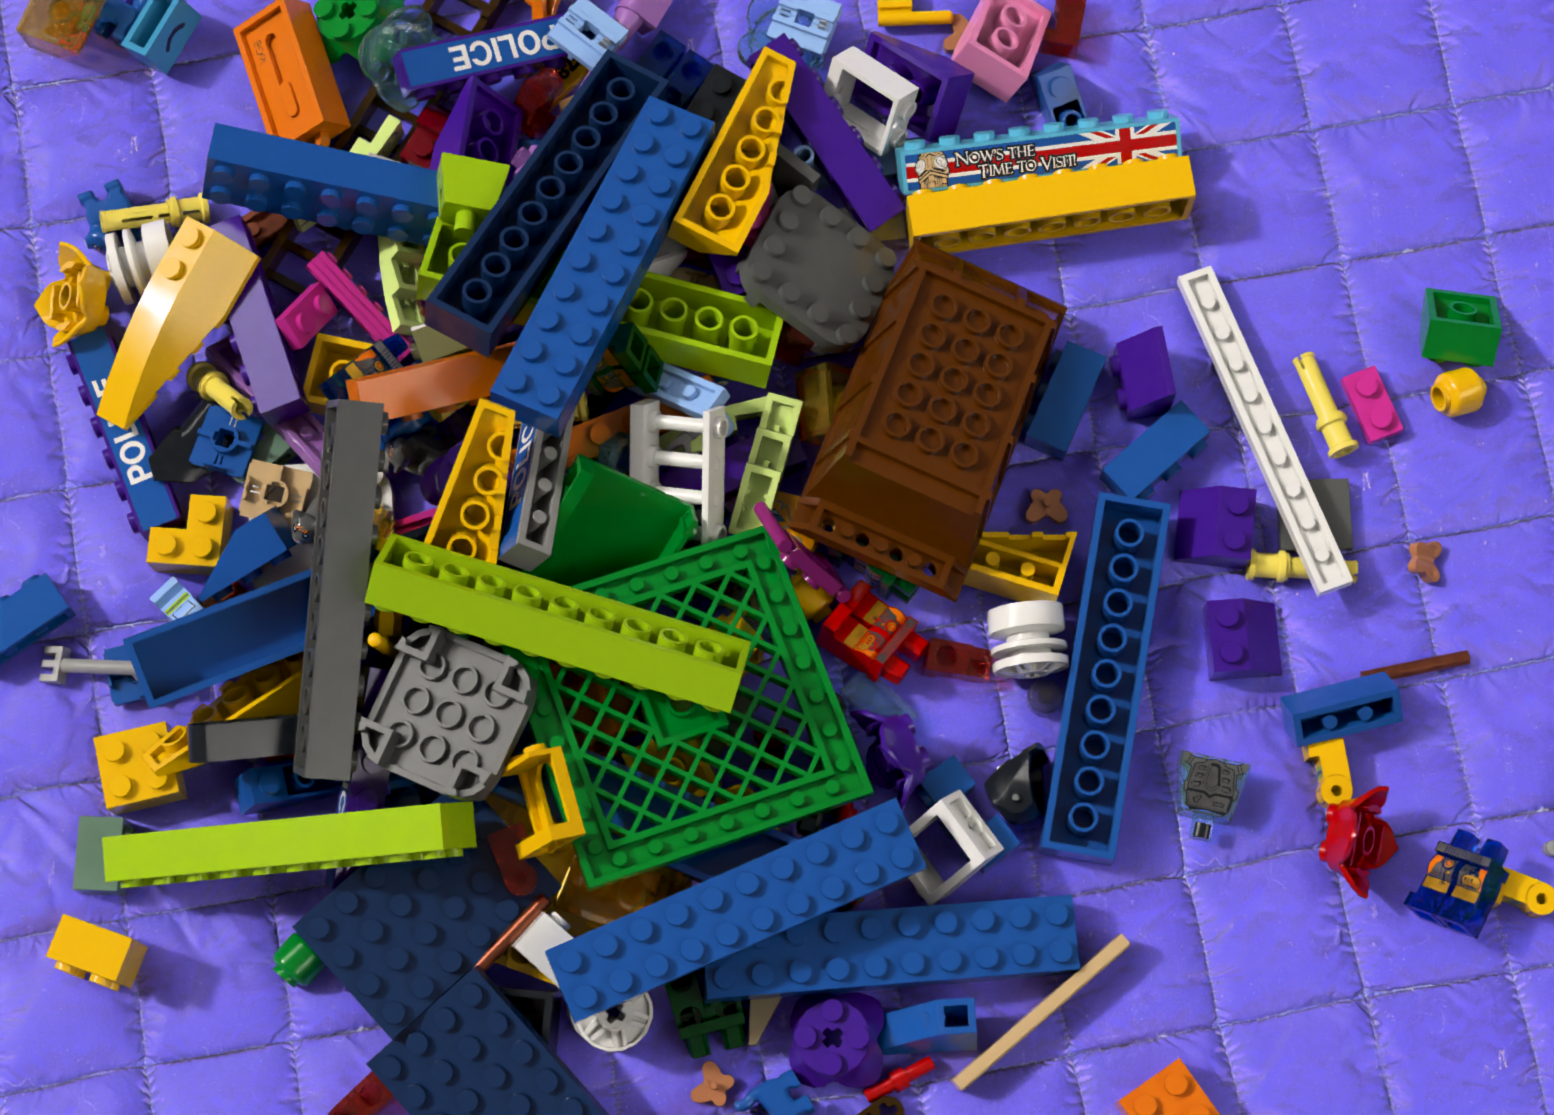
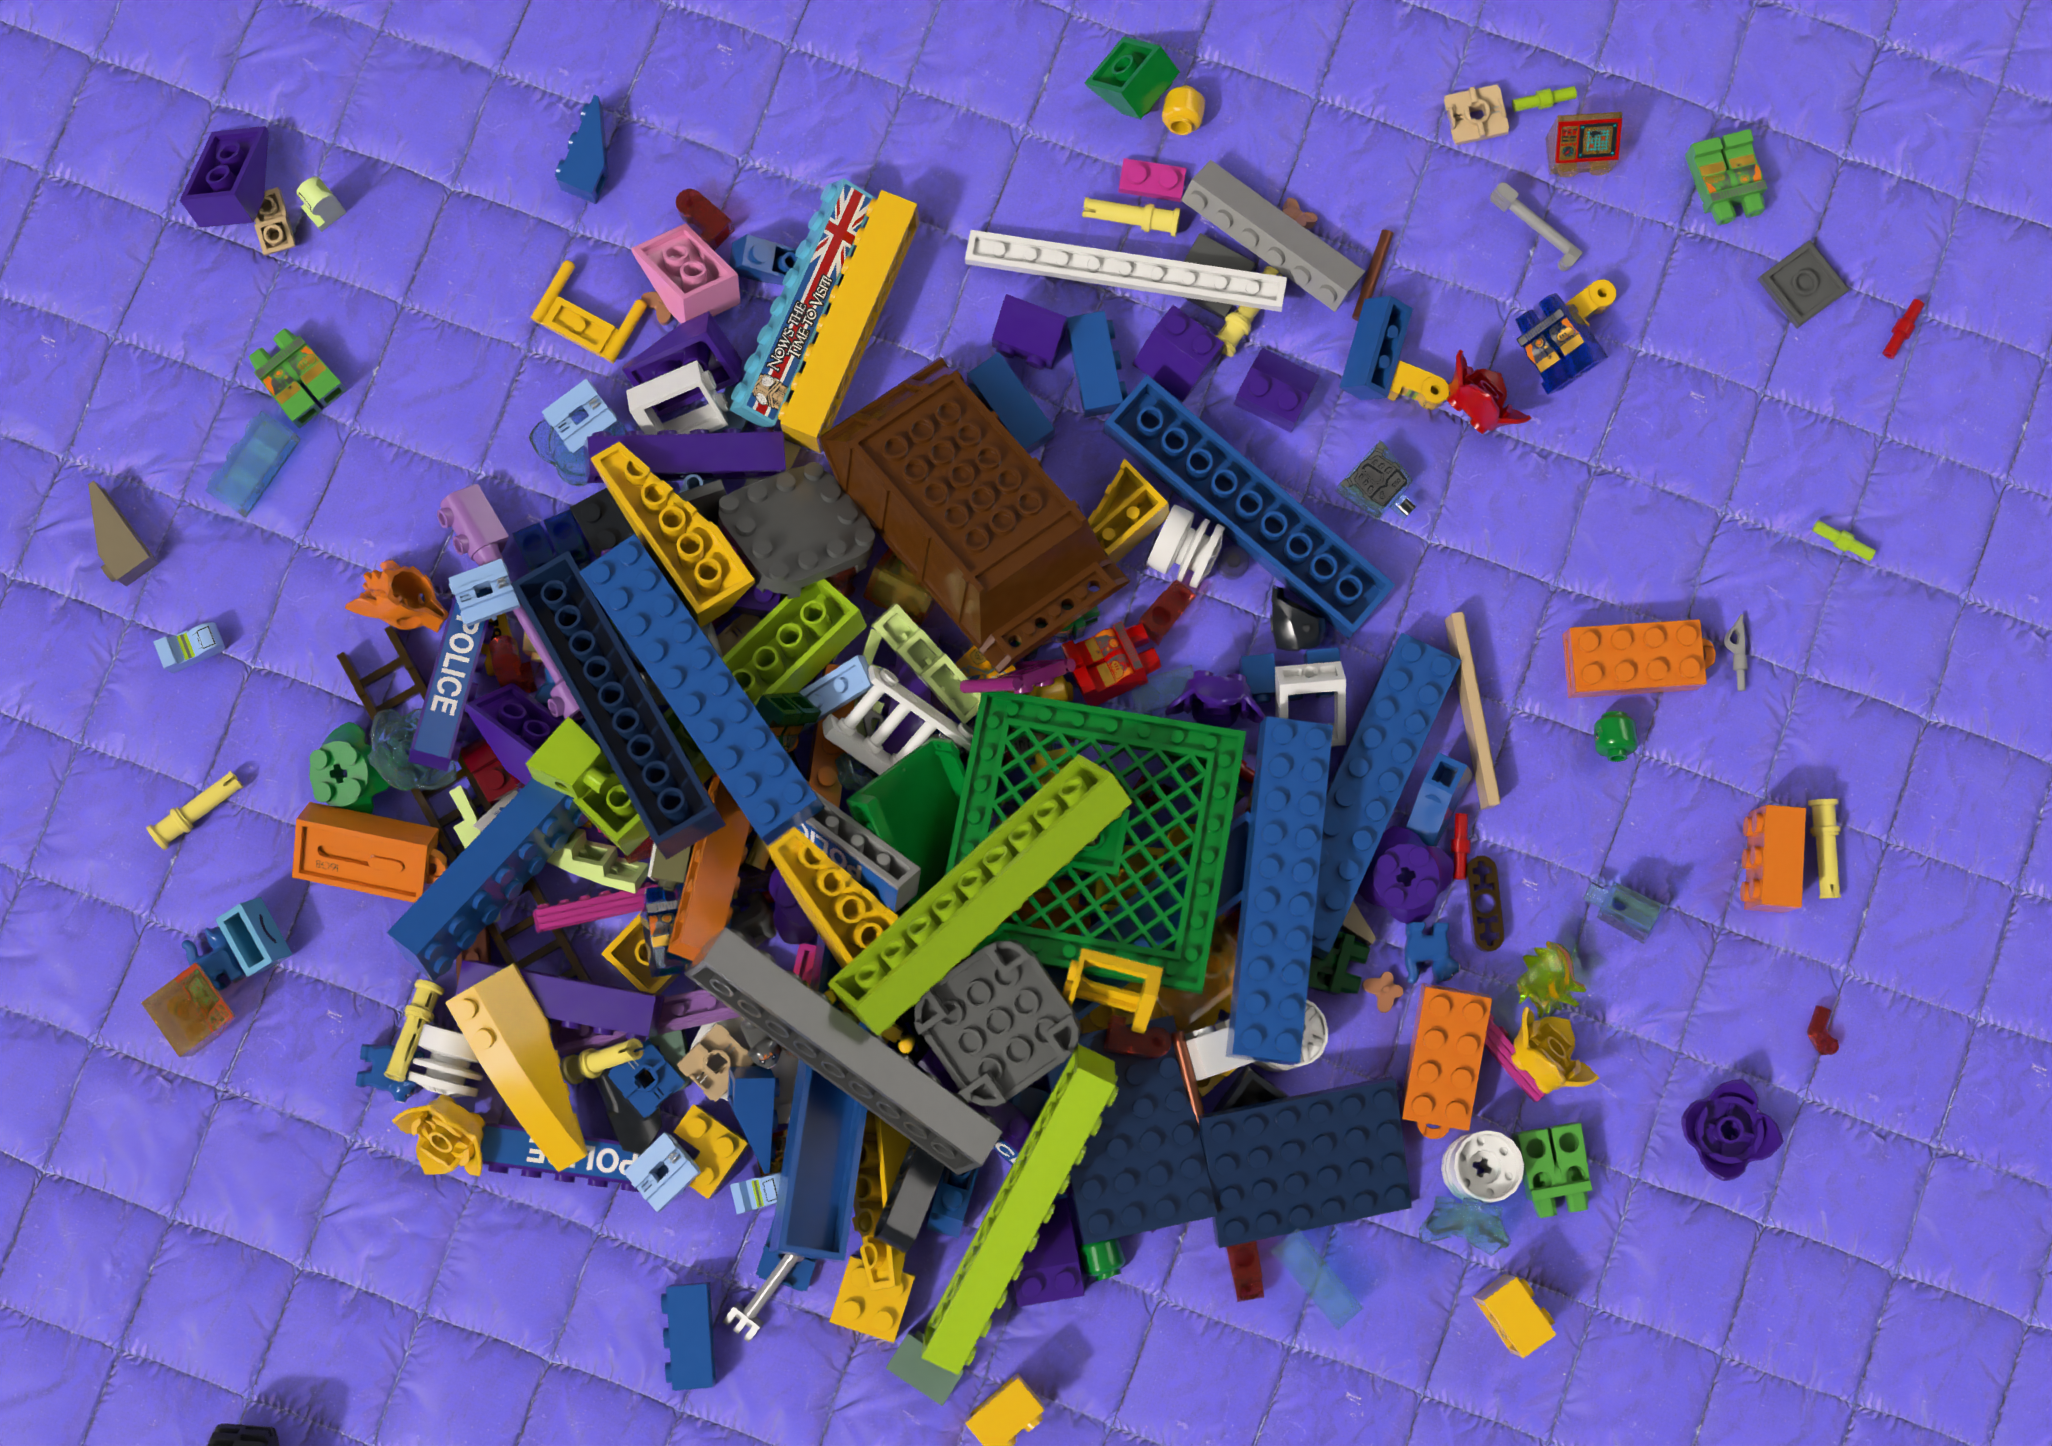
camera: 65 degrees left, 5 degrees up
dark pink plate [275,282,338,351] -> none
nougat piece [1025,489,1068,525] -> none
none -> light blue piece [623,1132,701,1213]
none -> dark purple slope [1013,1197,1085,1307]
none -> light grey brick [1181,160,1365,312]

